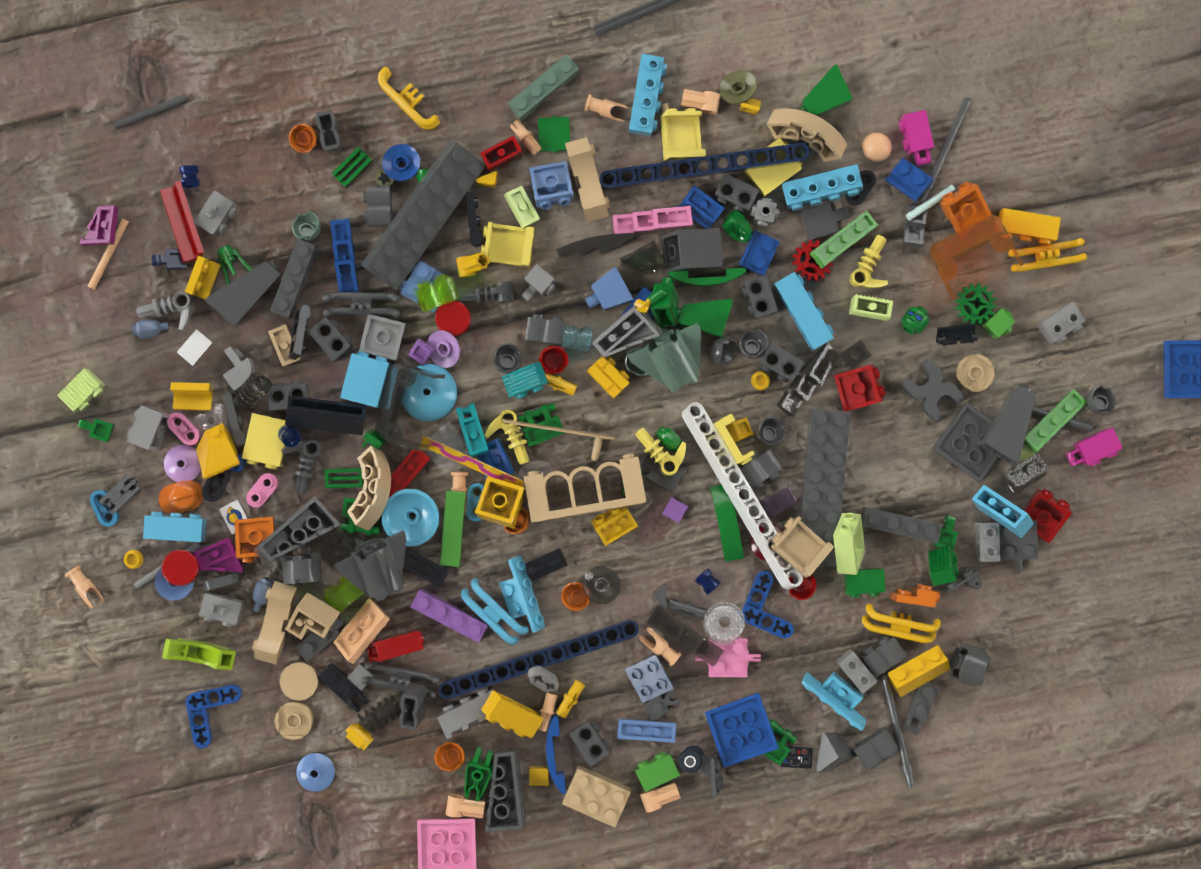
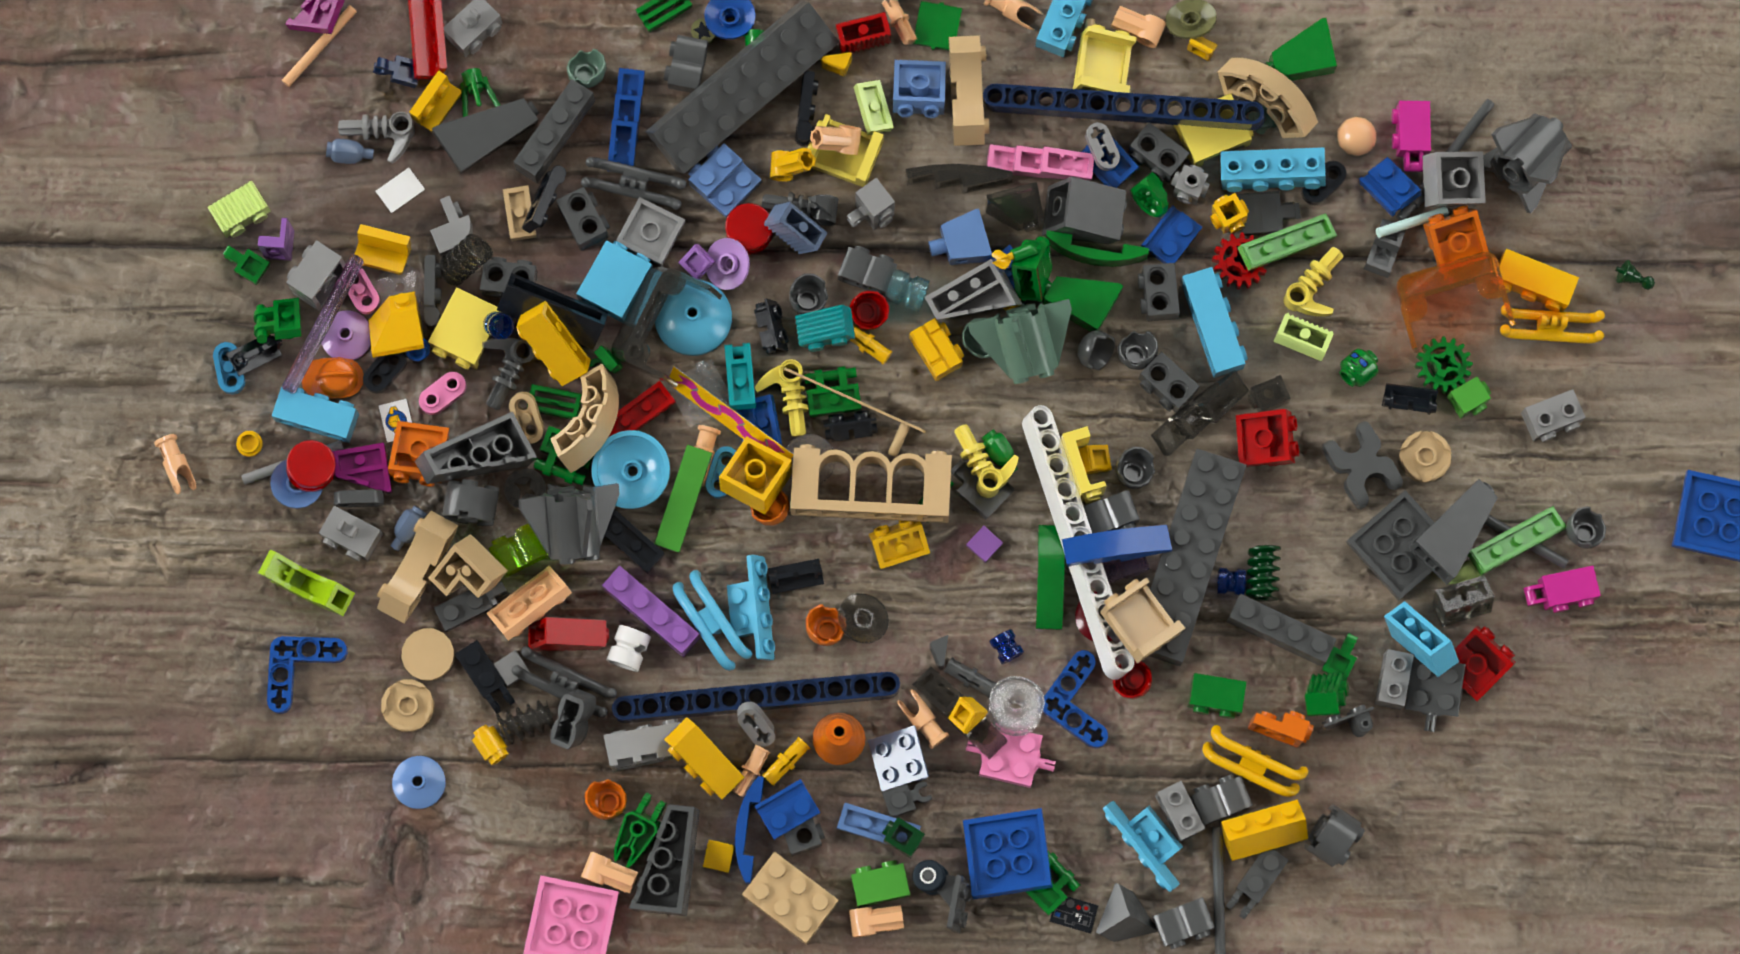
camera: 10 degrees right, 10 degrees down
clear neon green brick [413,274,459,312] -> none
yellow plate [751,371,770,390] -> none
yellowish green window [833,513,865,575] -> none
none -> green plate [254,297,302,343]
none -> medium lavender panel [258,218,294,261]
none -> clear purple axle [282,254,364,394]
none -> tan plate [509,392,544,444]
none -> yellow brick [516,301,591,386]
none -> white wheel [606,625,651,672]
none -> black hinge [754,298,789,355]
none -> blue plate [755,779,820,840]
none -> sand blue brick [764,201,827,254]
none -> light nougat piece [810,125,862,155]
none -> orange cone [813,712,865,766]
none -> black hinge [823,410,878,442]
none -> dark green brick [882,817,925,859]
none -> yellow slope [948,697,988,734]
none -> blue slope [1062,525,1172,567]
none -> light grey beam [1085,122,1120,171]
none -> yellow brick [1210,193,1249,234]
none -> clear blue wheel [1217,567,1246,595]
none -> dark green piece [1246,545,1281,602]
none -> light grey brick [1422,152,1486,207]
none -> dark grey brick [1483,114,1572,213]
none -> dark green piece [1615,260,1655,290]

